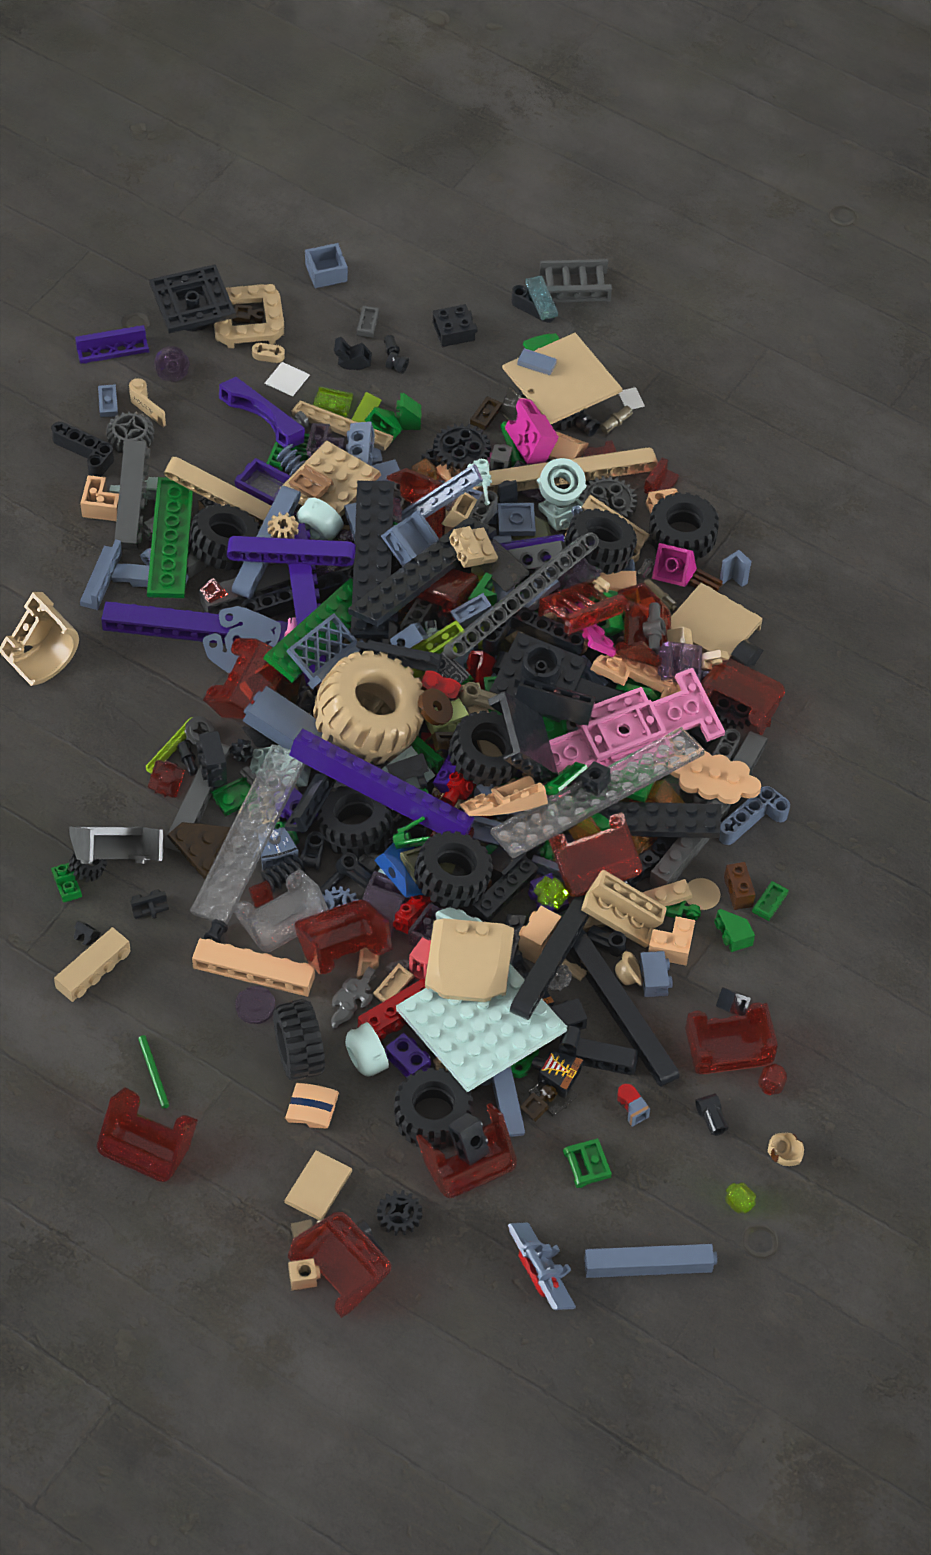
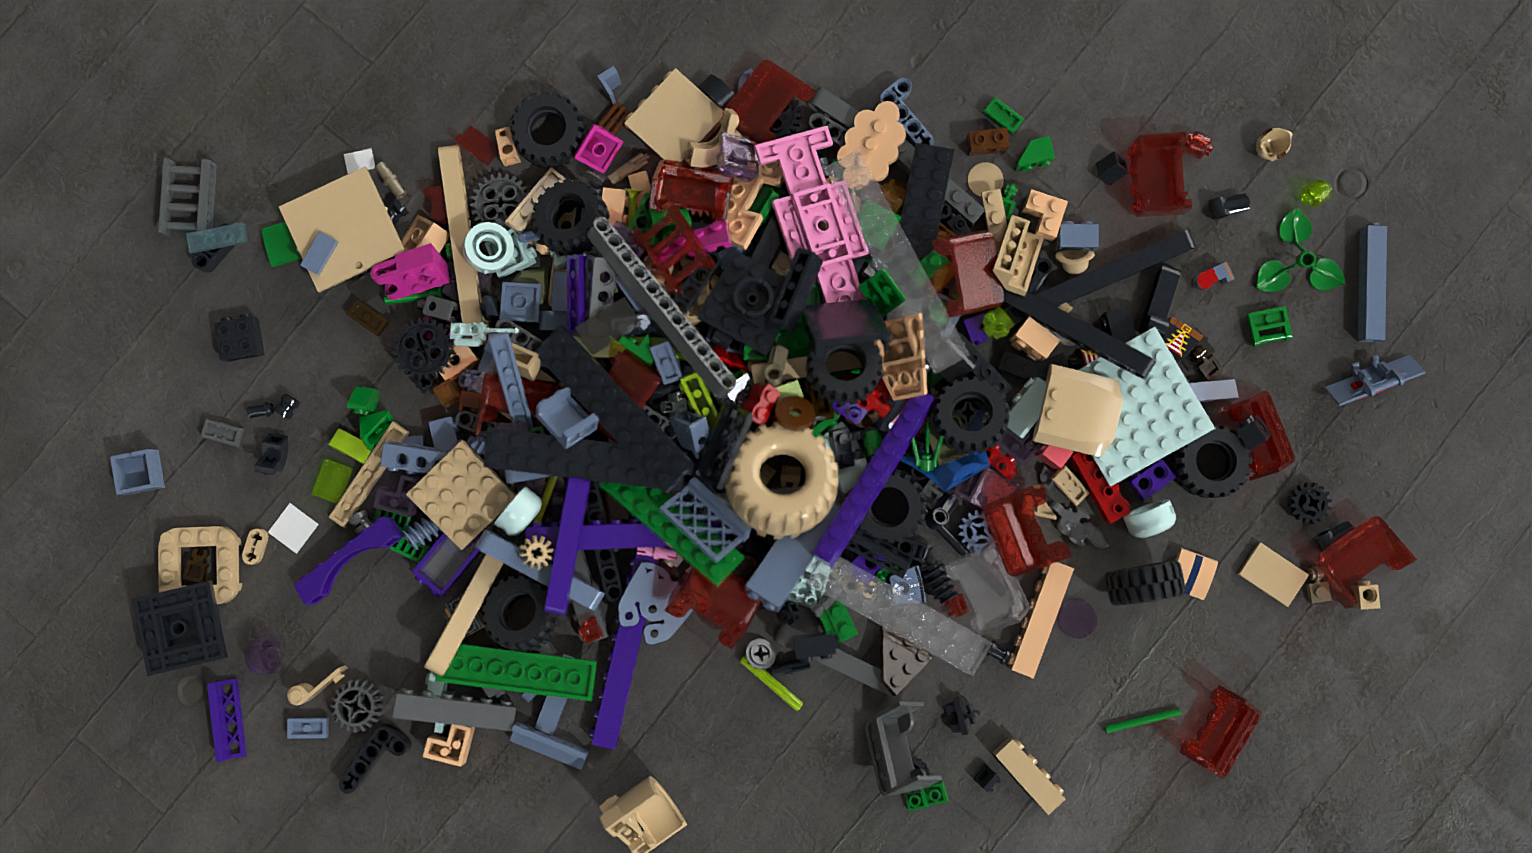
camera: 80 degrees left, 30 degrees up
clear red piece [147,760,185,798] -> none
medium nougat plate [289,465,334,499] -> none
tan plate [449,526,498,568] -> none
black brick [581,761,611,796] -> none
tan plate [592,577,610,593] -> none
dark grey pin [643,602,666,655] -> none
none -> green plant [1256,208,1345,292]

